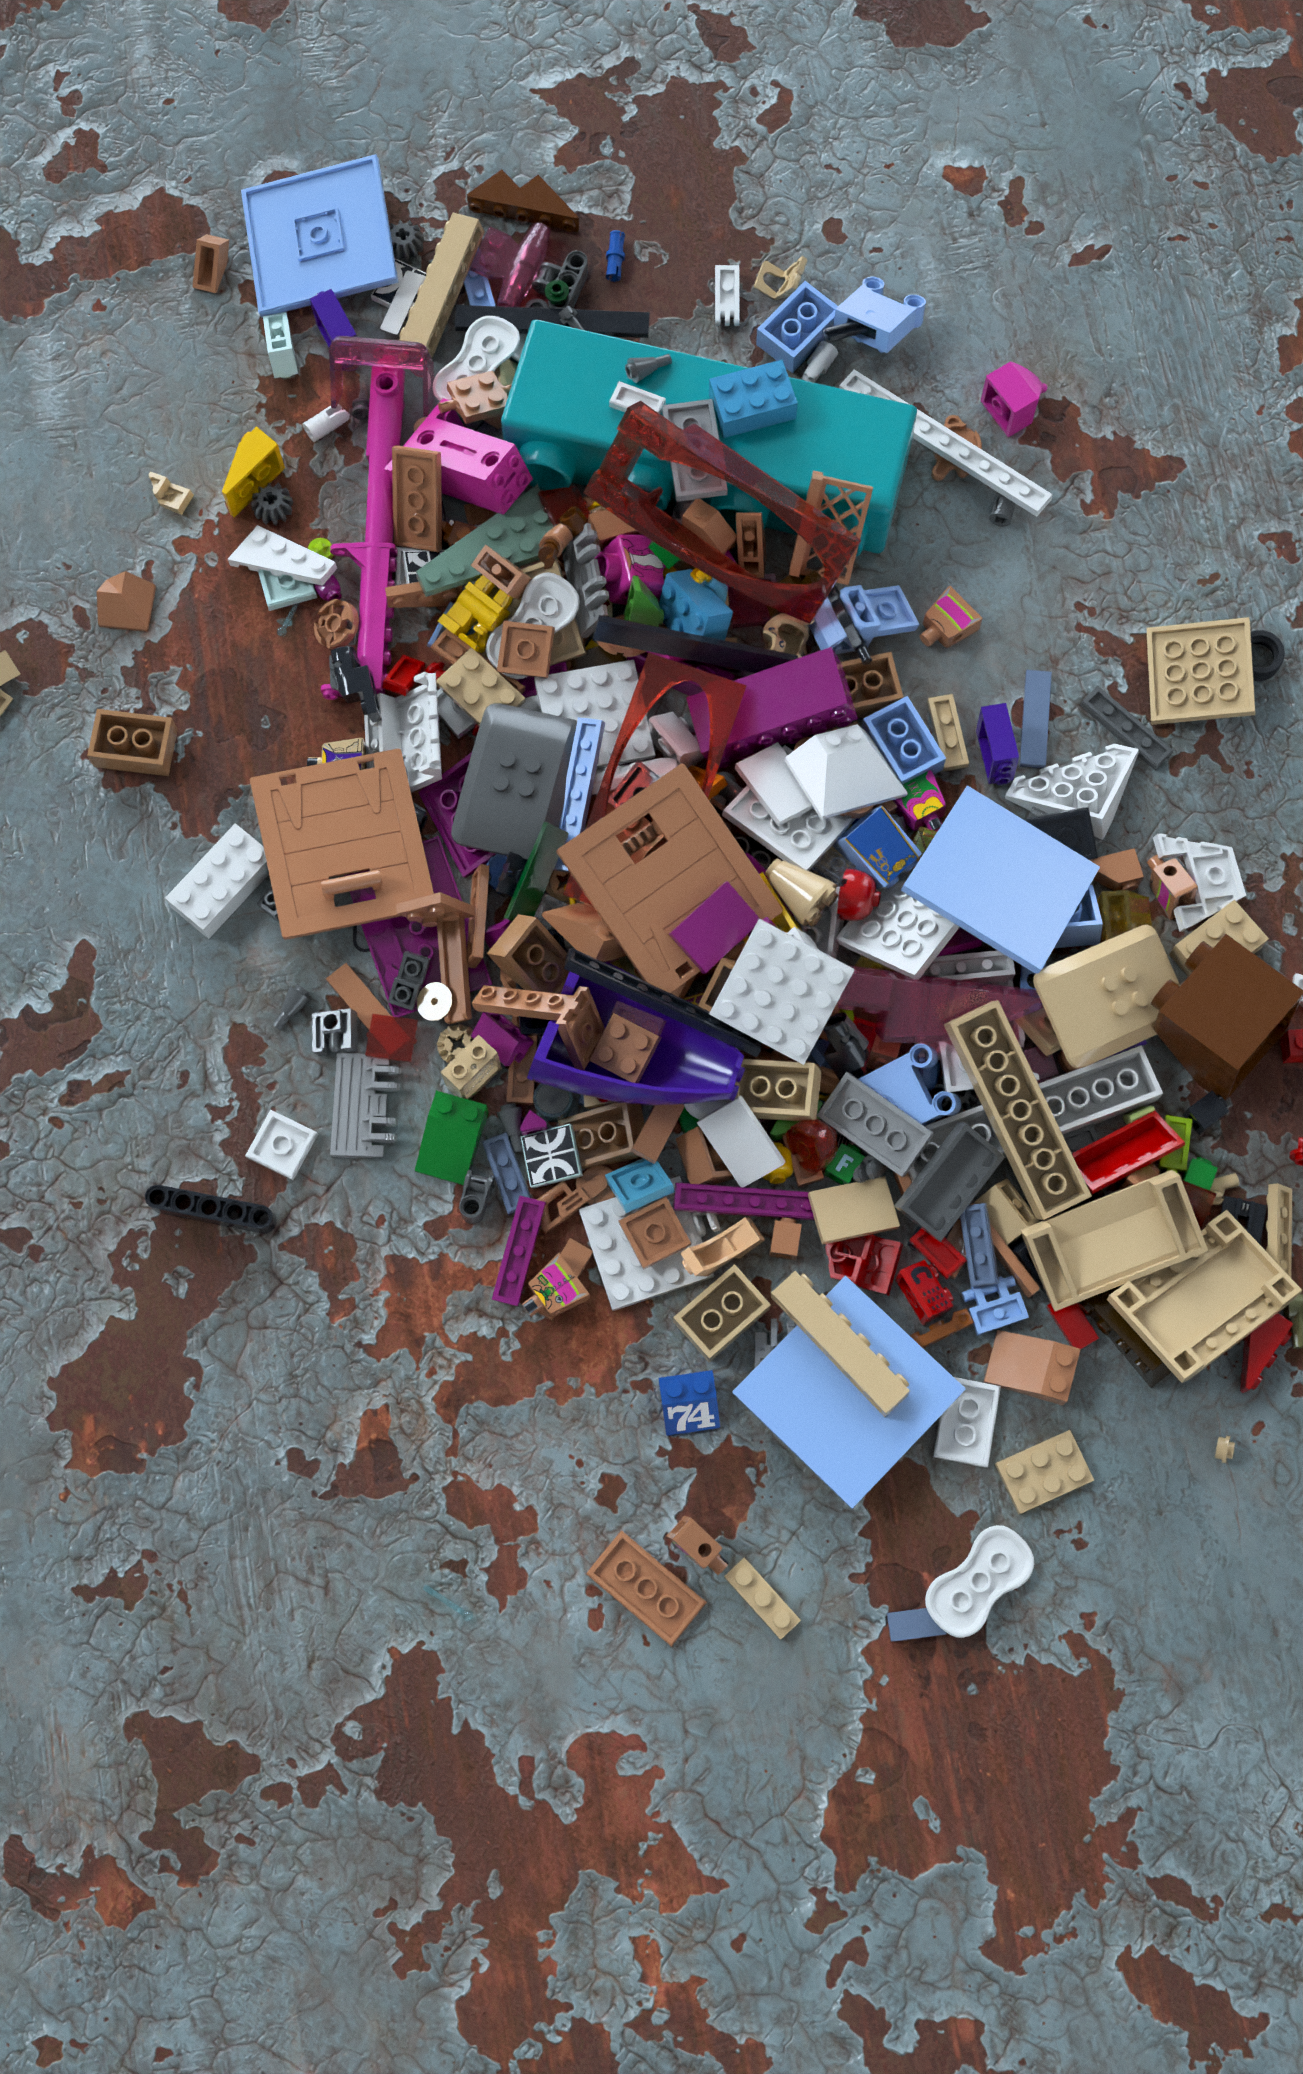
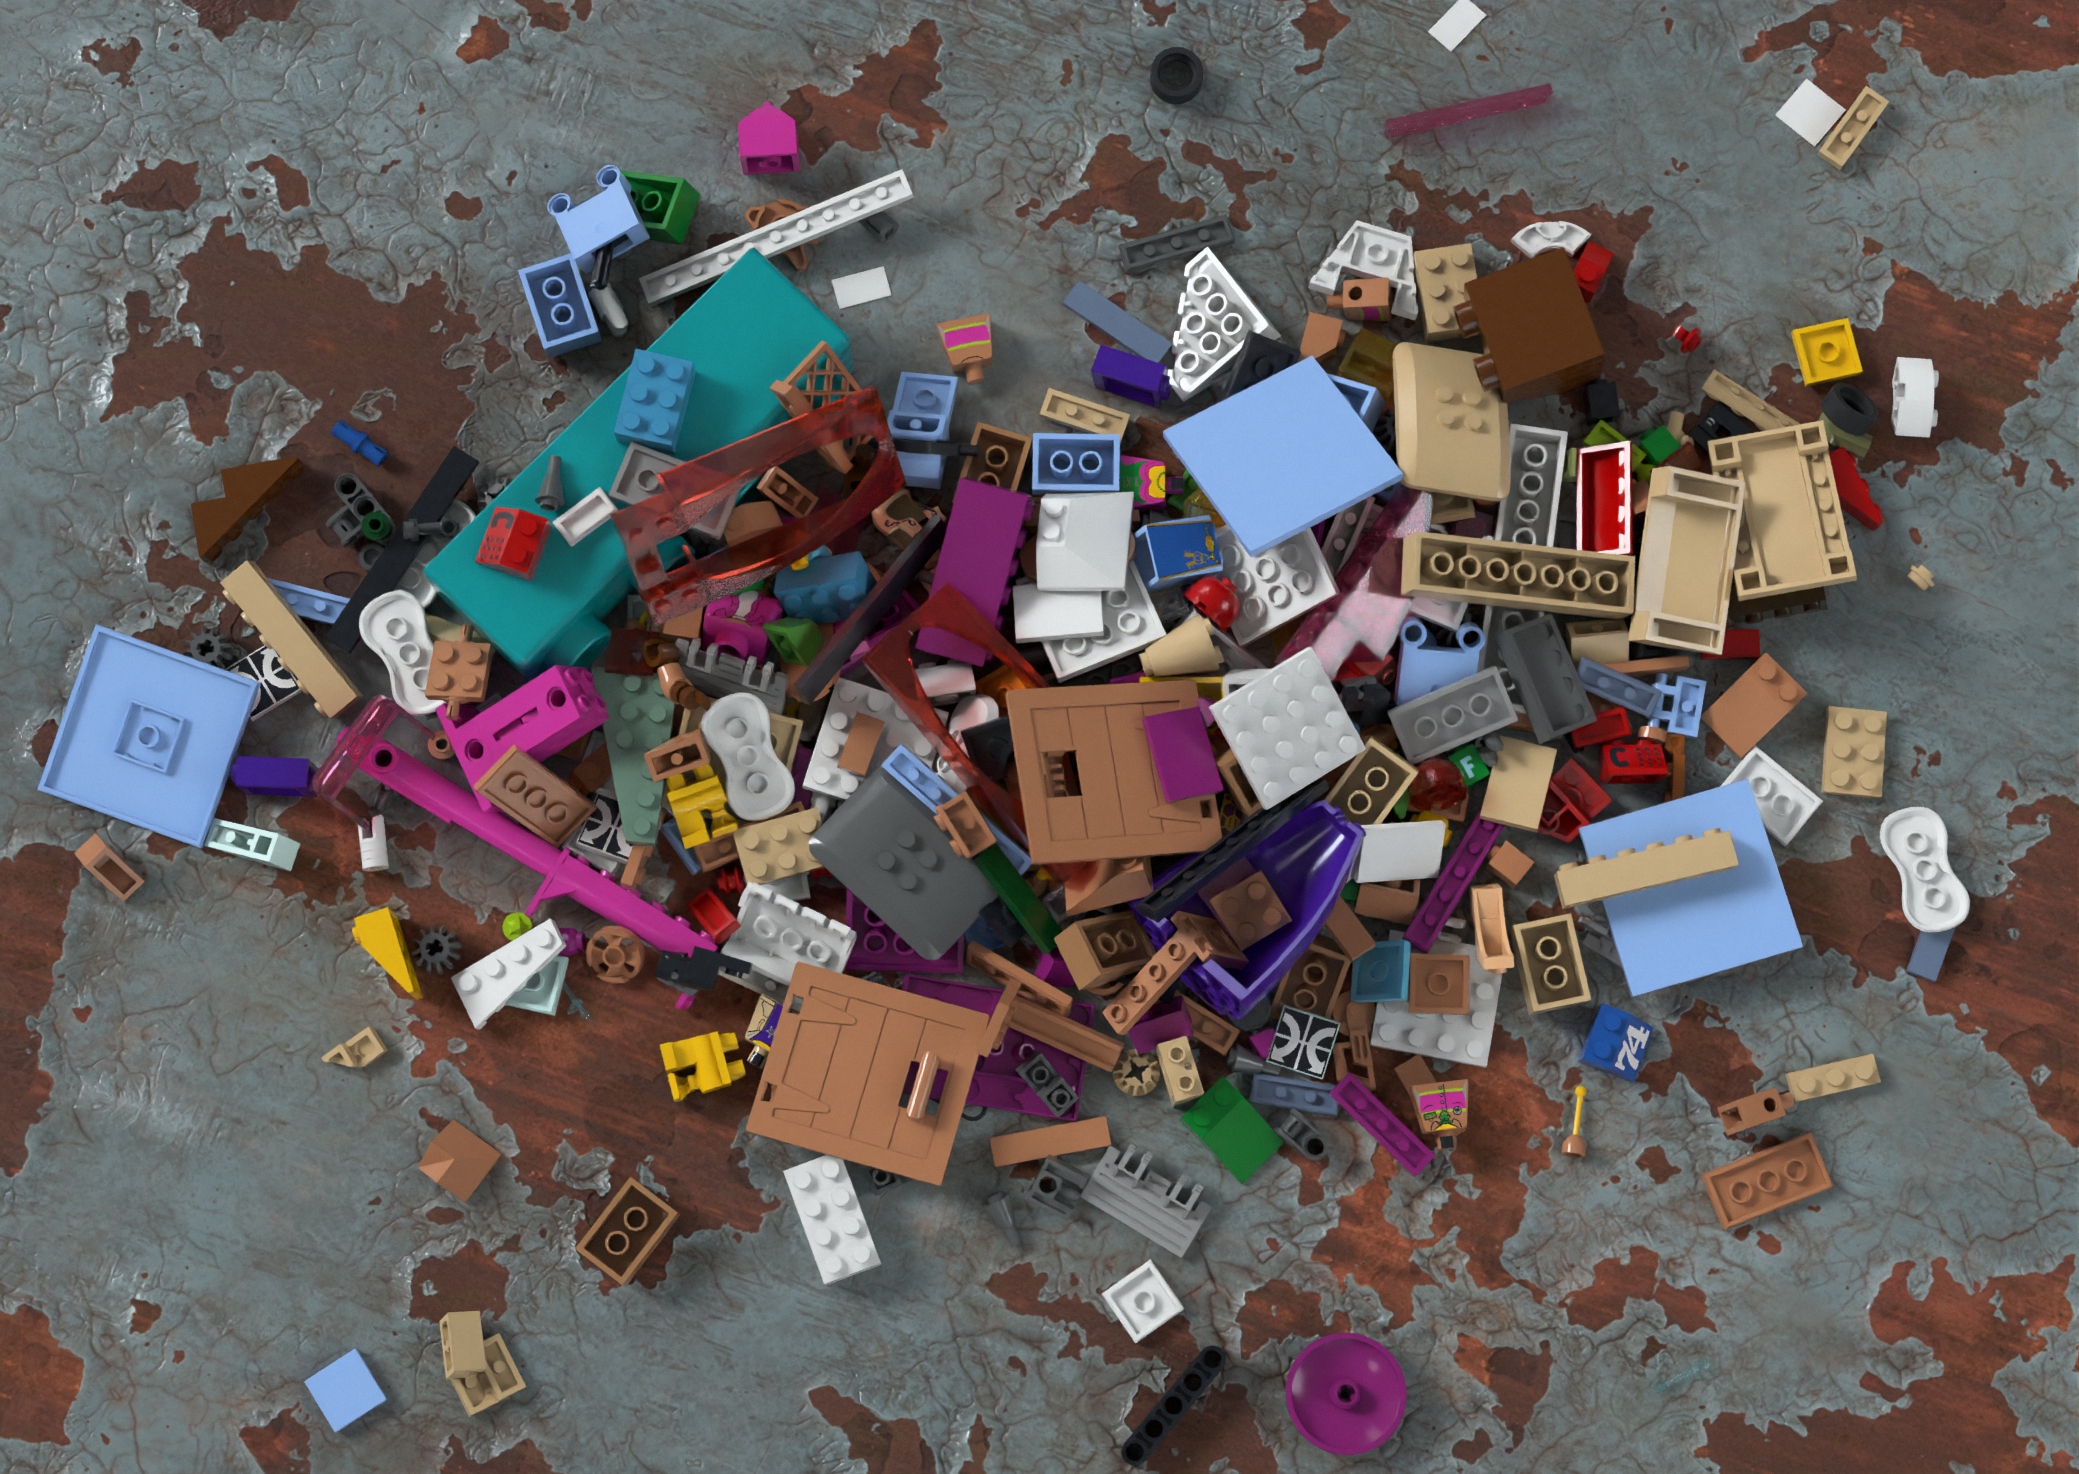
camera: 65 degrees left, 5 degrees up
clear red piece [365,1014,418,1063] -> none
white sticker [380,270,424,335] -> none
piece [417,982,452,1021] -> none
clear pink plate [470,223,551,307] -> none
nougat plate [497,621,555,678] -> none
white hinge [715,265,739,326] -> none
tan piece [754,256,807,300] -> none
tan plate [1147,617,1255,725] -> none
none -> red slope [475,507,552,581]
none -> green slope [620,170,701,245]
none -> yellow hips [660,1031,746,1102]
none -> white sticker [832,266,891,309]
none -> nougat tile [837,712,885,778]
none -> nougat bracket [933,791,997,860]
none -> magenta dish [1285,1333,1407,1455]
none -> hinge [1561,1086,1587,1158]
none -> nougat tile [1637,726,1668,745]

